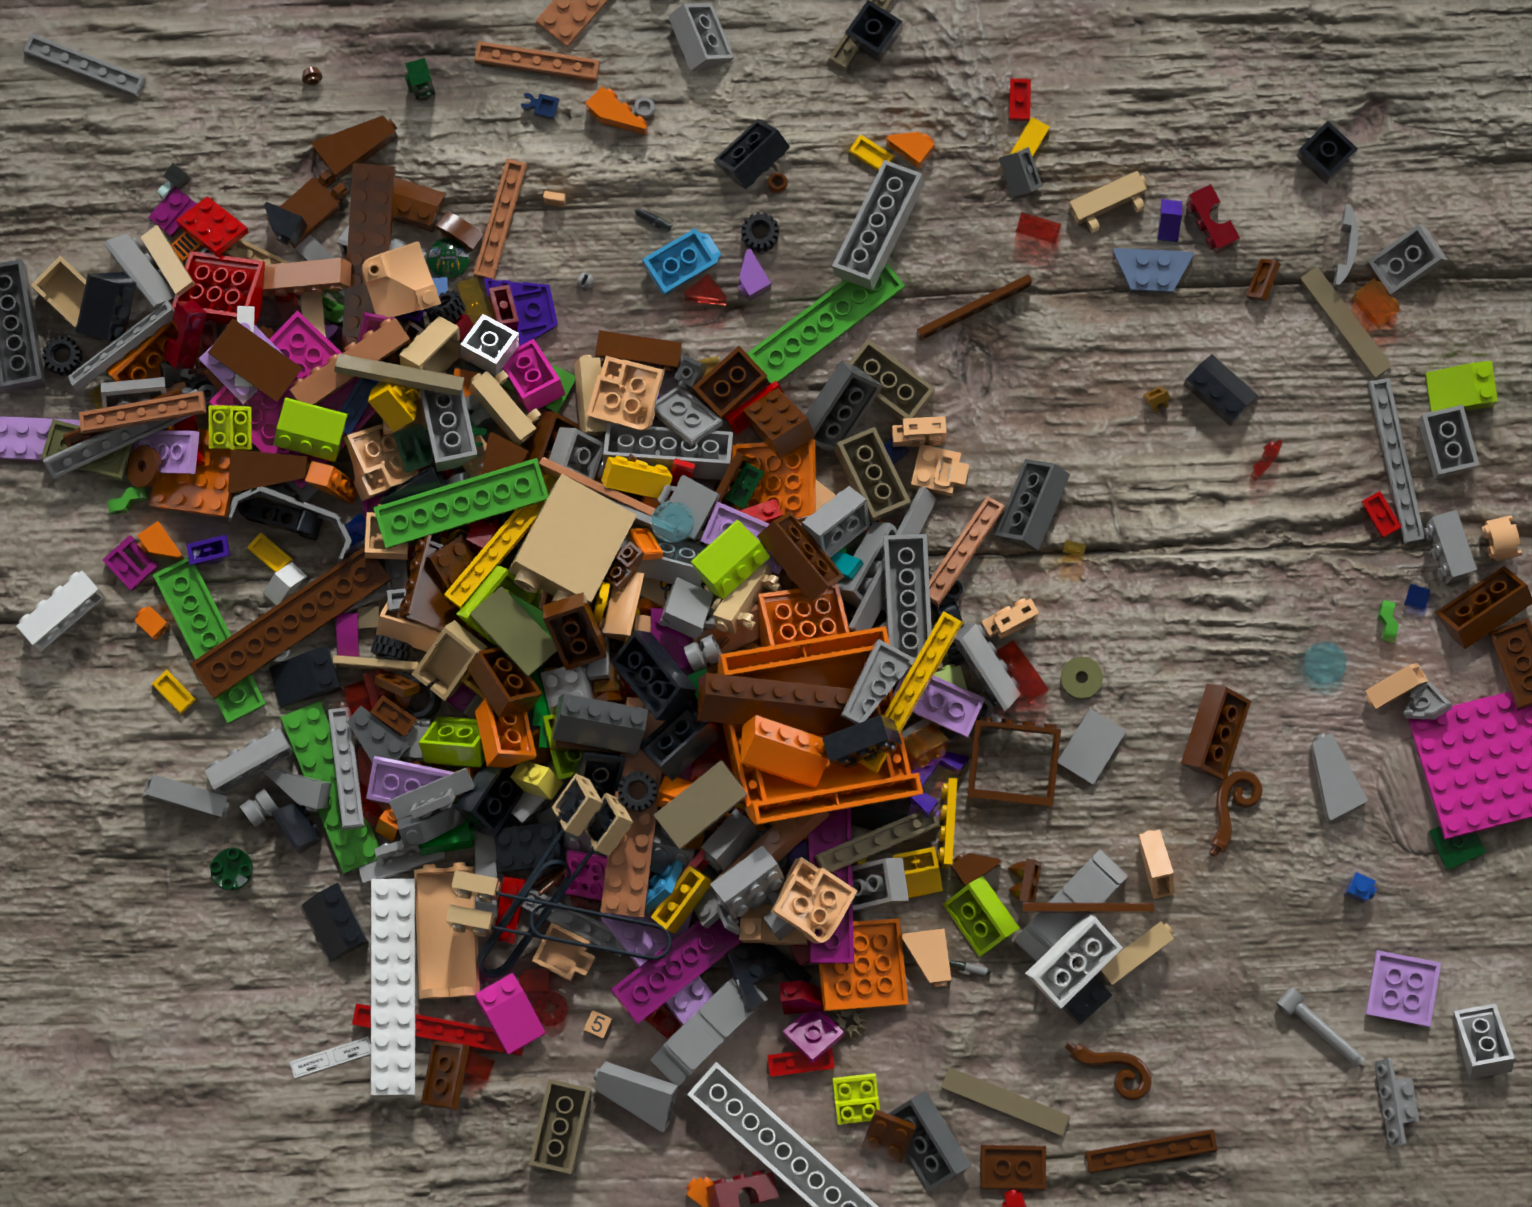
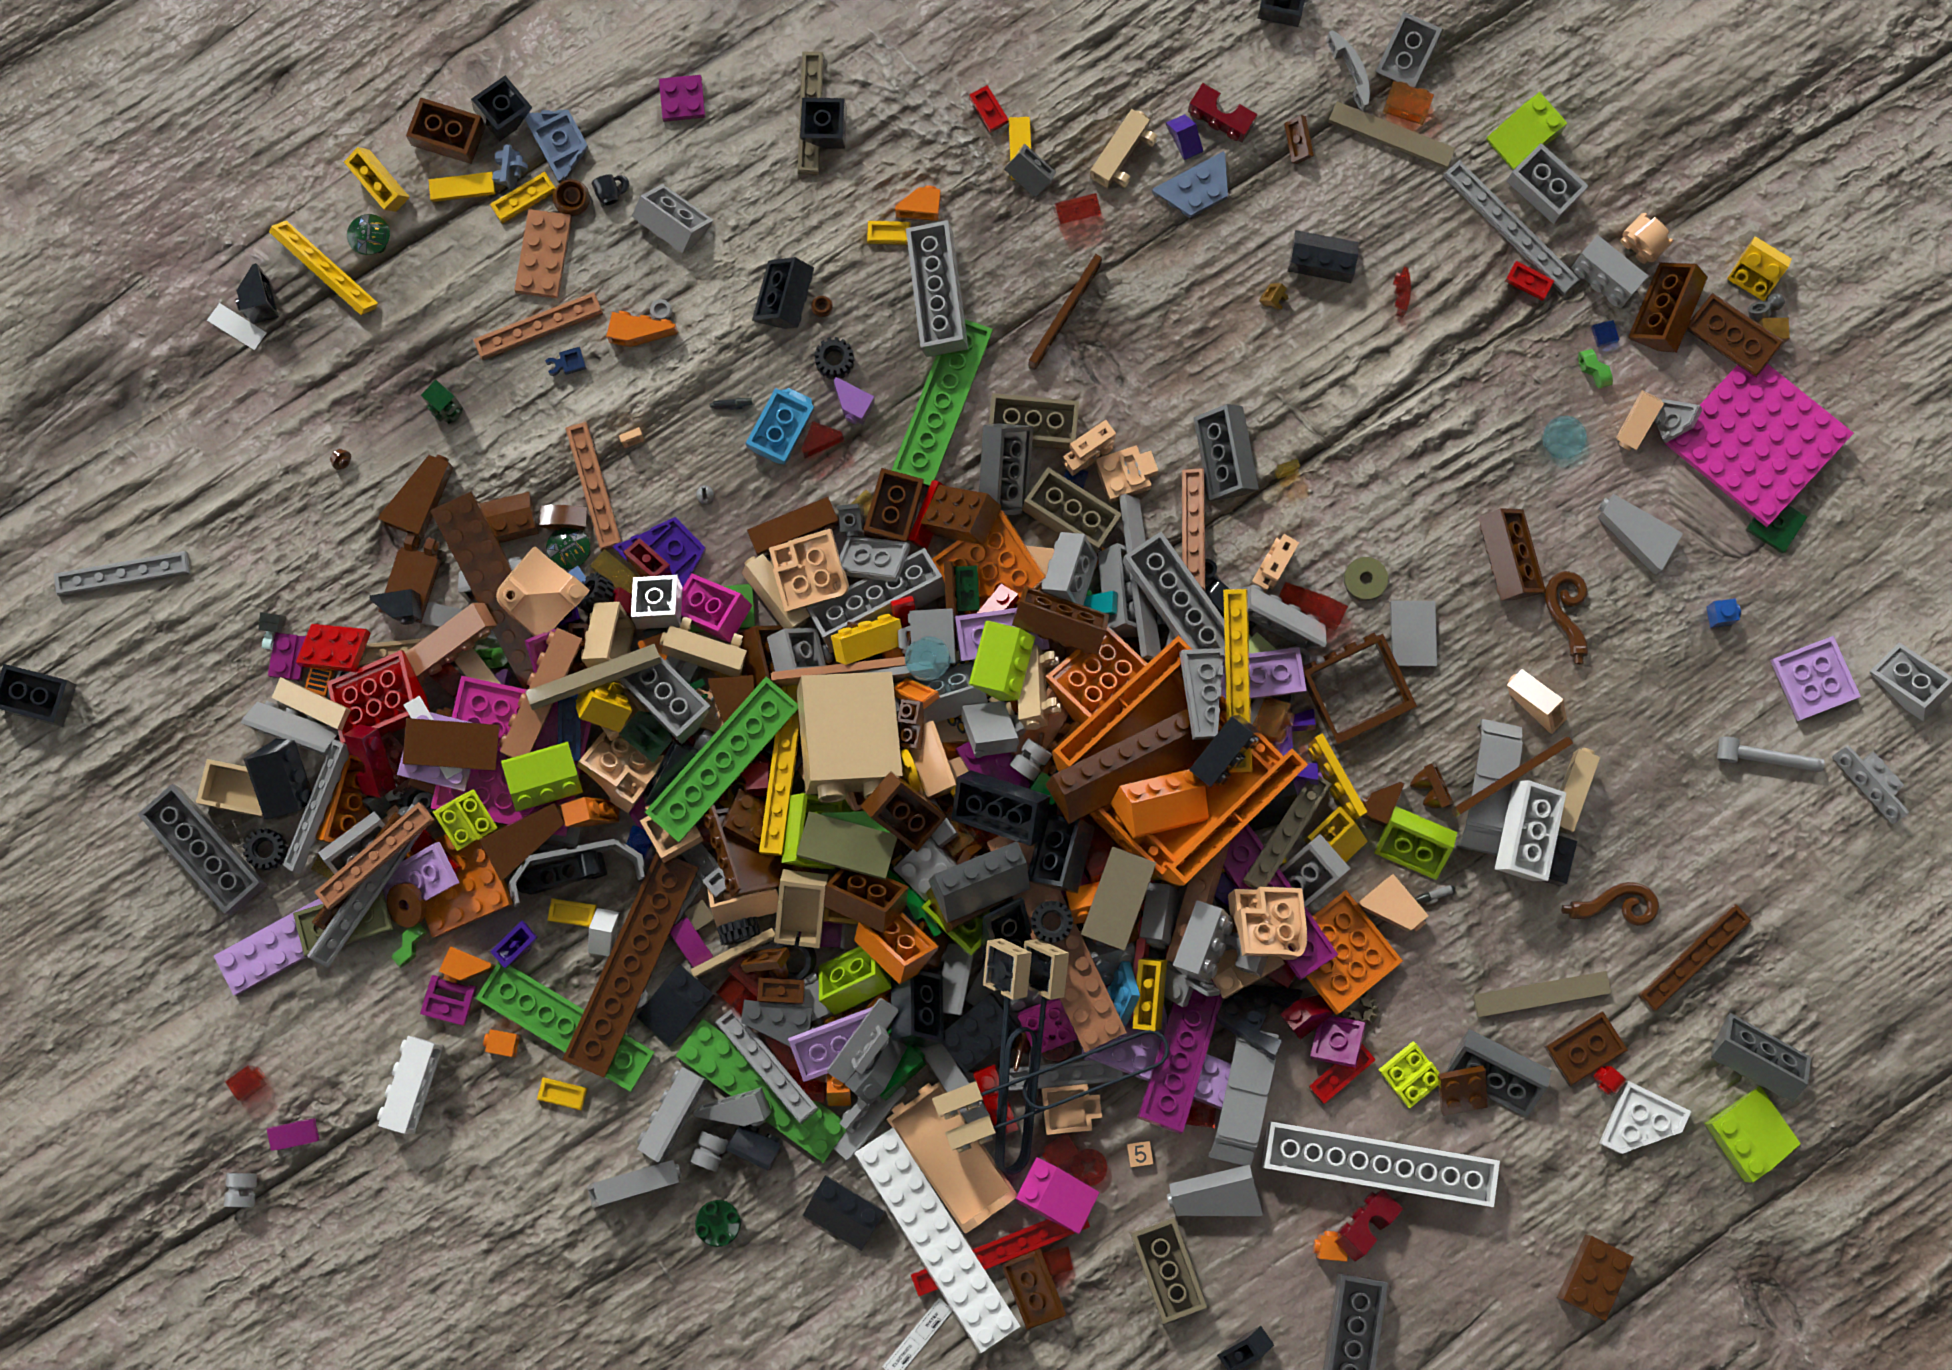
camera: 35 degrees left, 0 degrees up
light yellow brick [510,761,563,800] -> none

